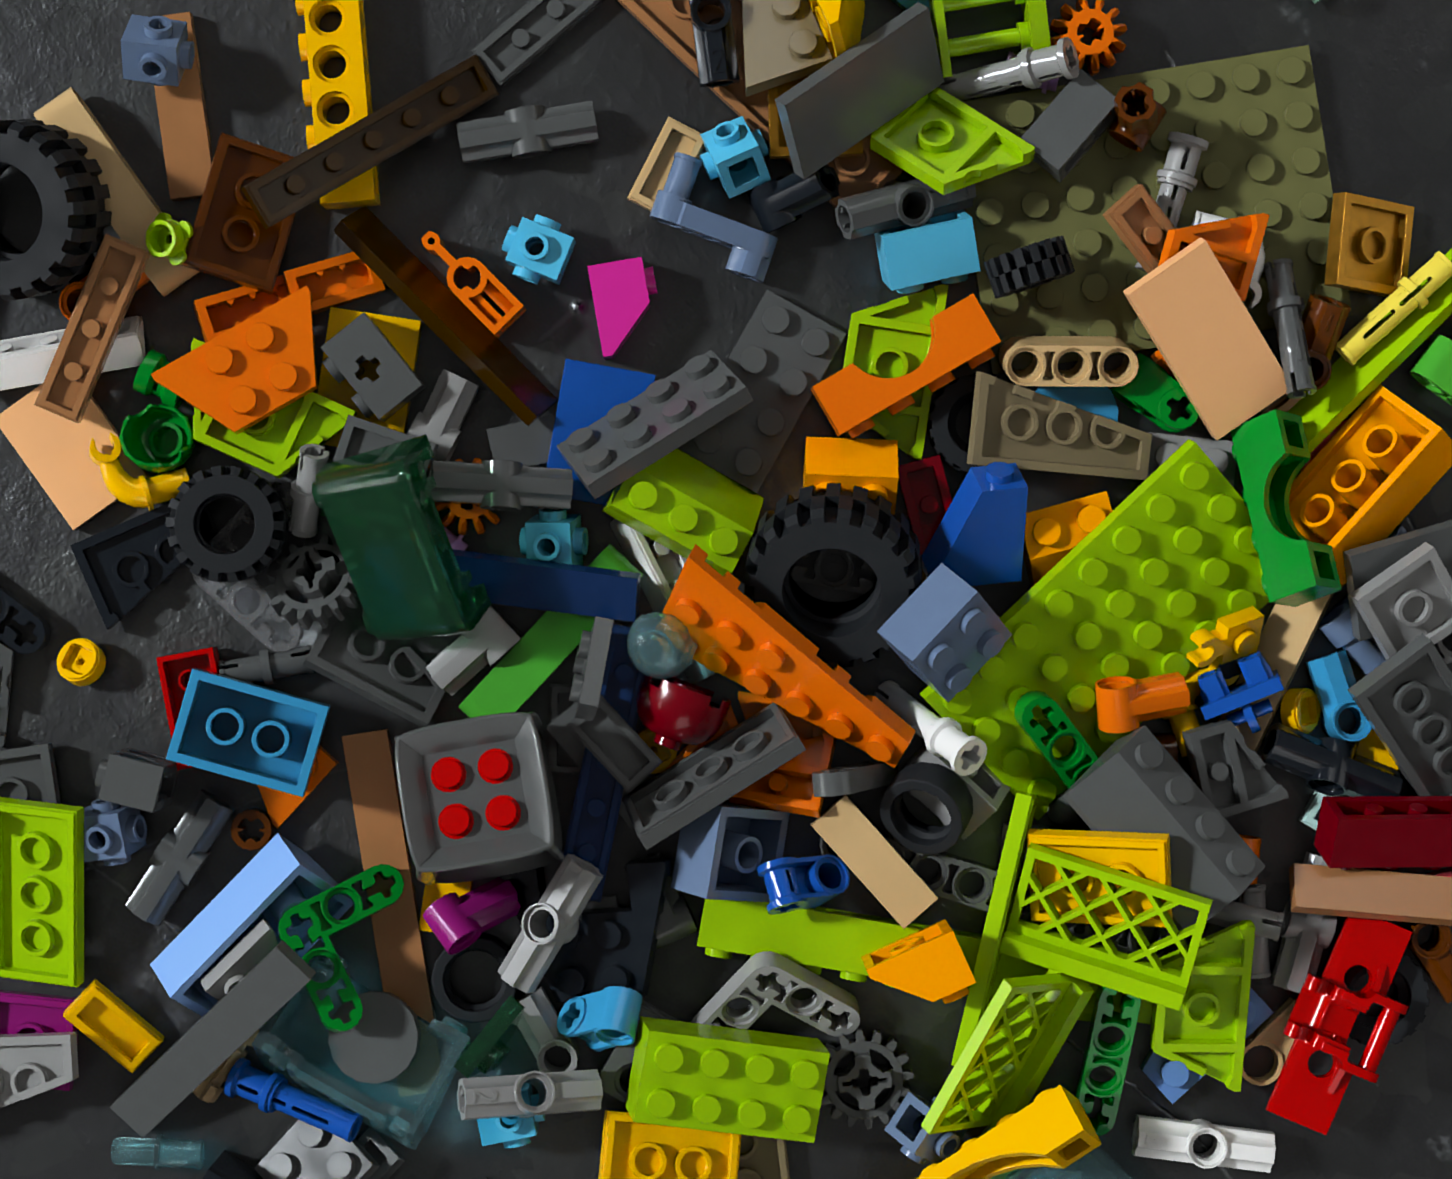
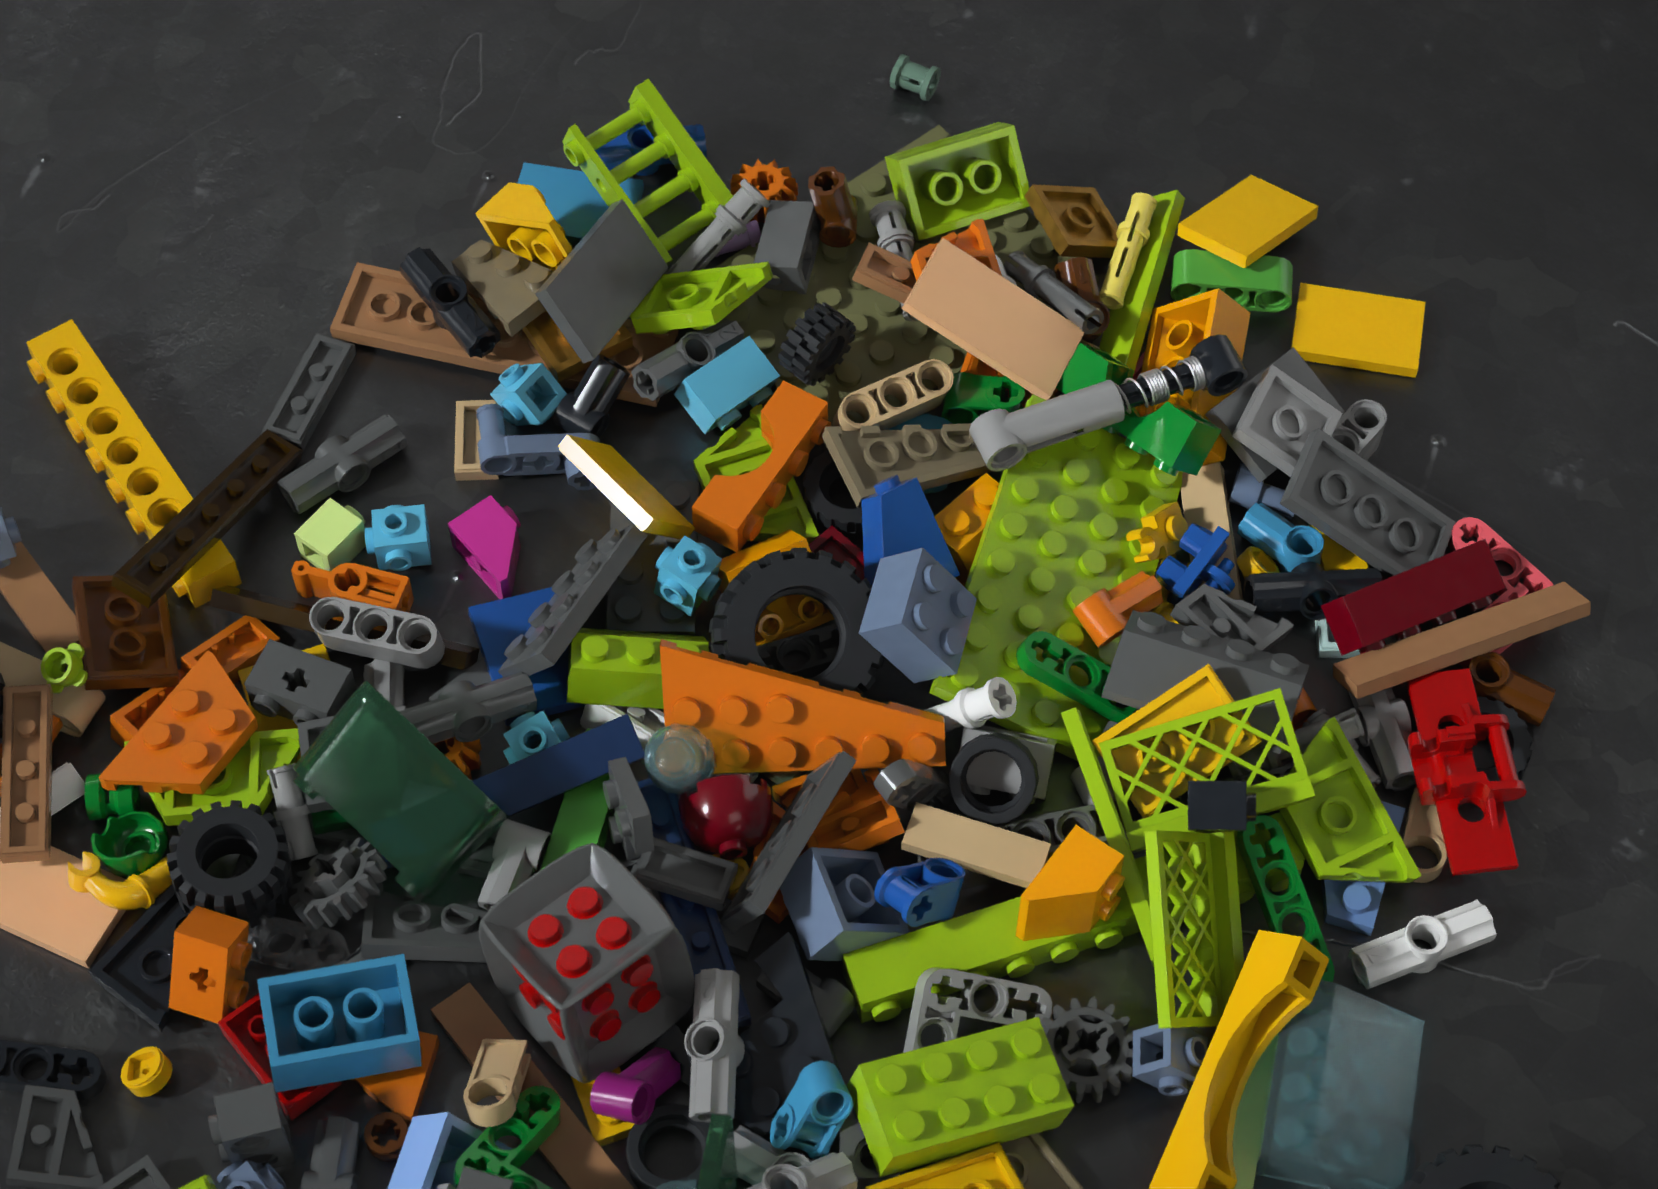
camera: 25 degrees left, 30 degrees down
none -> orange brick [169,905,252,1024]
none -> yellowish green brick [294,498,366,571]
none -> light grey beam [309,597,445,668]
none -> tan piece [463,1039,531,1127]
none -> yellow tile [558,434,695,540]
none -> medium azure brick [654,535,722,617]
none -> lime slope [885,122,1030,241]
none -> piece [969,334,1248,471]
none -> black brick [1188,781,1256,832]

